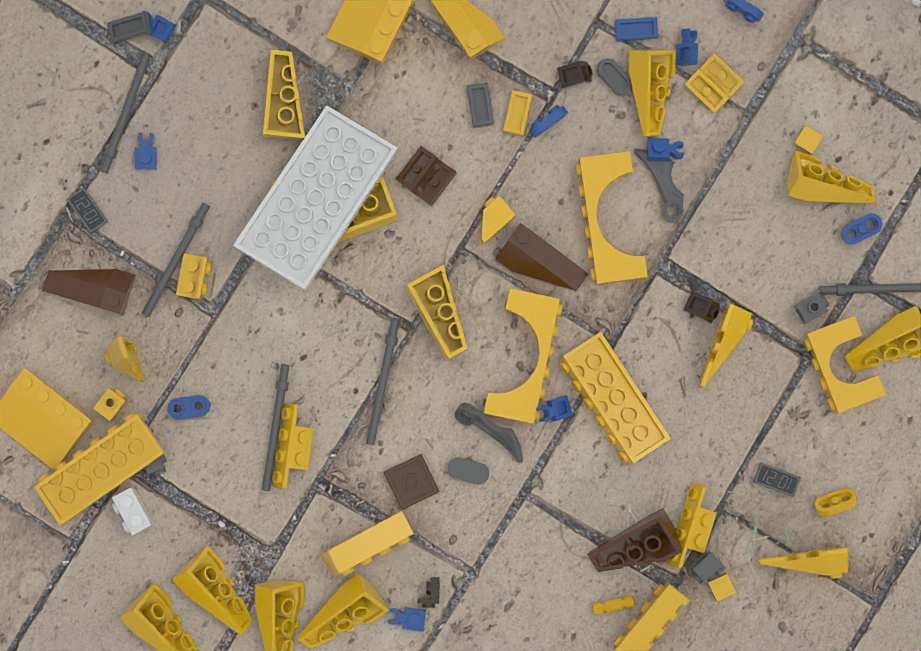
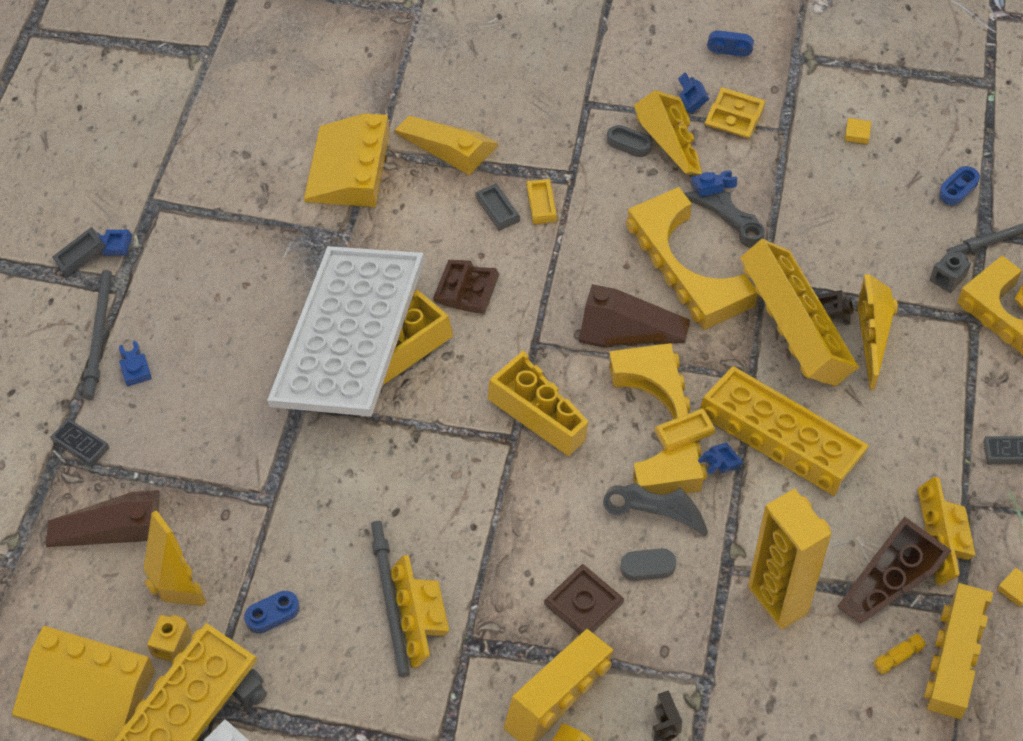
camera: 15 degrees left, 30 degrees down
dark grey bar [142,202,210,317] -> none
yellow bracket [176,254,212,300] -> none
yellow wedge [262,50,305,141] -> none
dark grey bar [366,319,400,445] -> none
yellow slope [481,196,516,244] -> none
blue plate [530,105,569,138] -> none
dark brown bracket [557,61,593,88] -> none
blue tile [615,17,659,42] -> none
dark grey brick [691,551,726,584] -> none
yellow wedge [786,150,876,203] -> none
none -> yellow tile [654,408,716,453]
none -> yellow brick [740,239,859,386]
none -> yellow brick [748,488,832,630]

